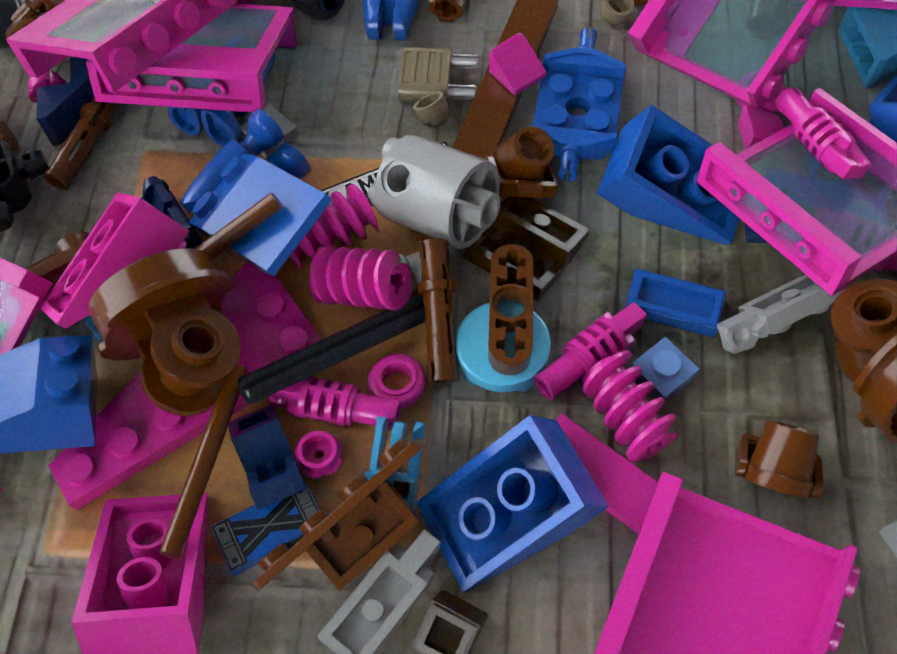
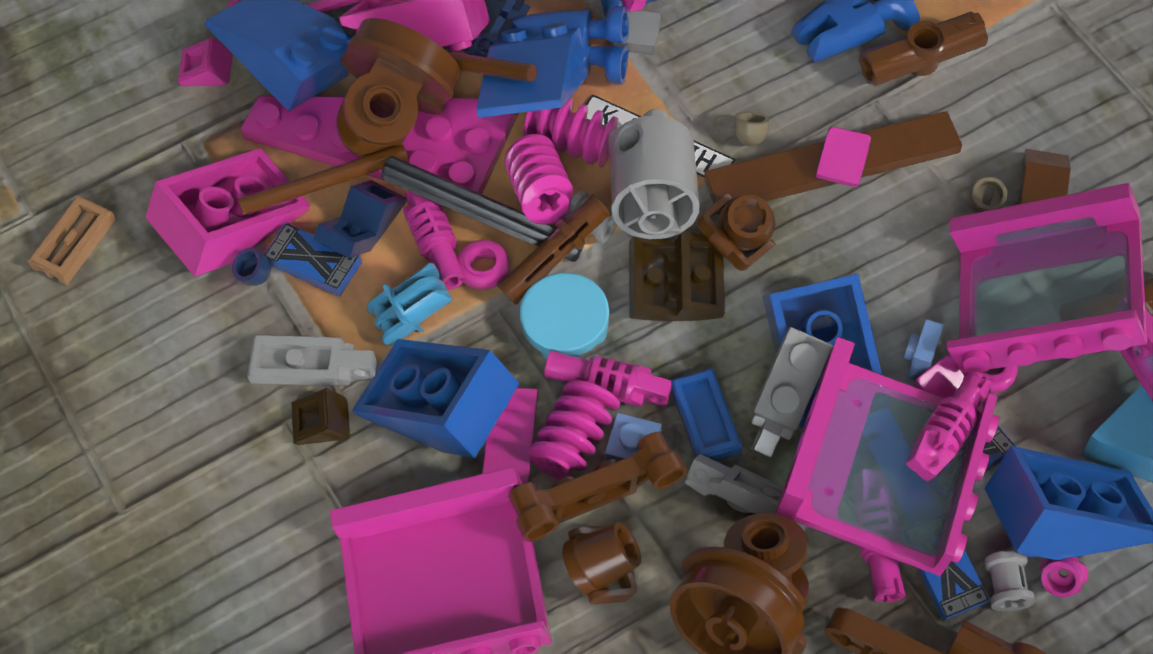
camera: 55 degrees right, 0 degrees up
reddish brown bracket [252,437,426,592] -> none
dark pink plate [294,431,343,479] -> none
dark tan piece [399,47,479,103] -> none
reddish brown beam [488,244,533,375] -> none
blue plate [532,28,626,182] -> none
none -> dark blue hinge [232,248,271,286]
none -> reddish brown plate [508,432,687,542]
none -> light grey hinge [751,327,833,457]
none -> medium blue plate [904,319,943,381]

